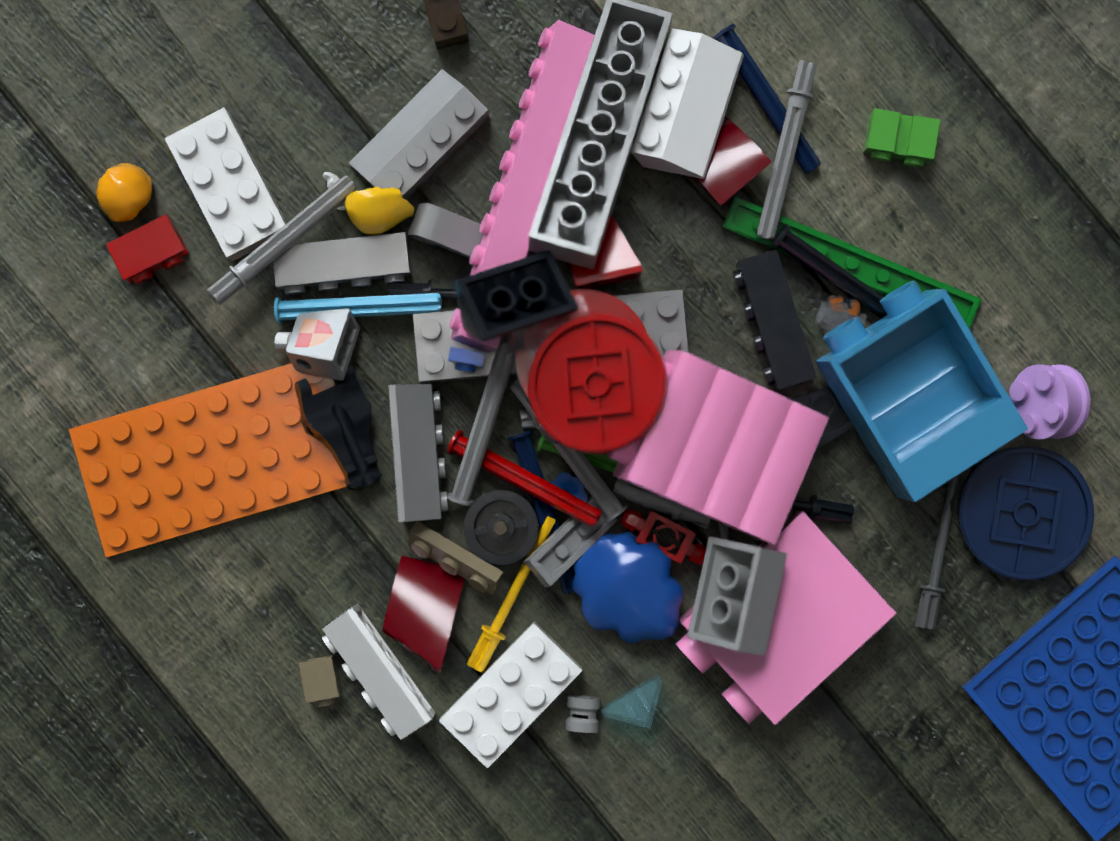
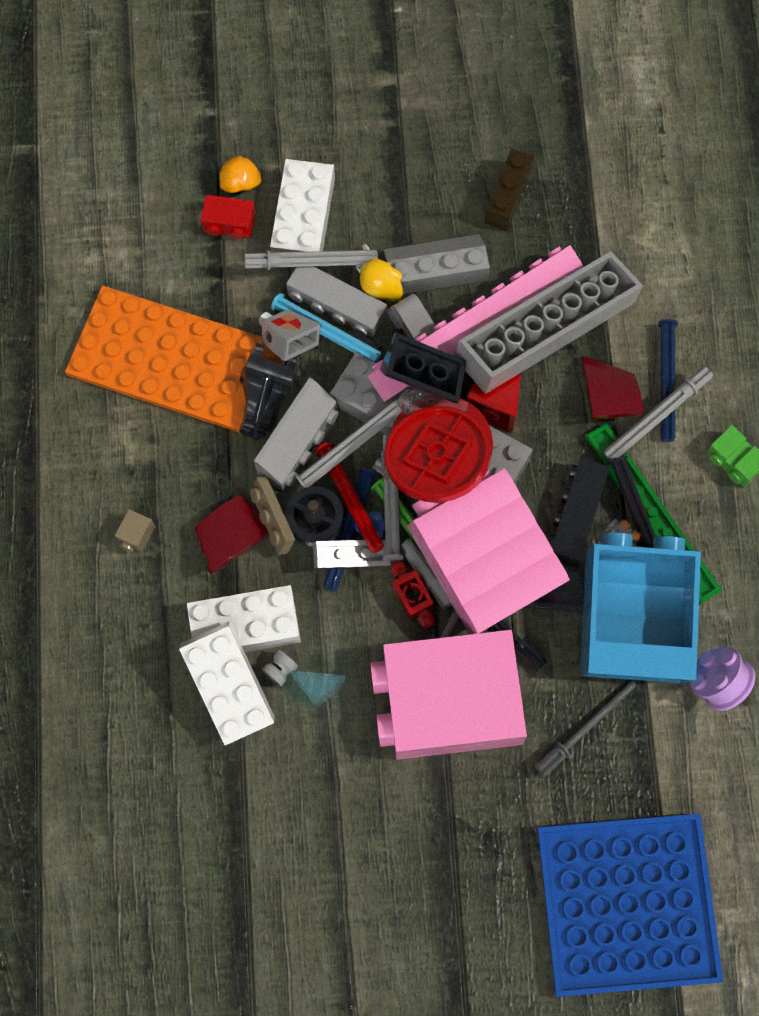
camera: 35 degrees right, 15 degrees down
white slope [322,604,436,740] -> none
blue plate [448,347,486,373] -> none
yellow piece [467,516,556,672] -> none
blue piece [572,532,684,644] -> none
white slope [631,28,744,179] -> none
light grey slope [687,536,787,656] -> none
dark blue plate [958,446,1094,580] -> none
none -> white brick [179,621,274,745]

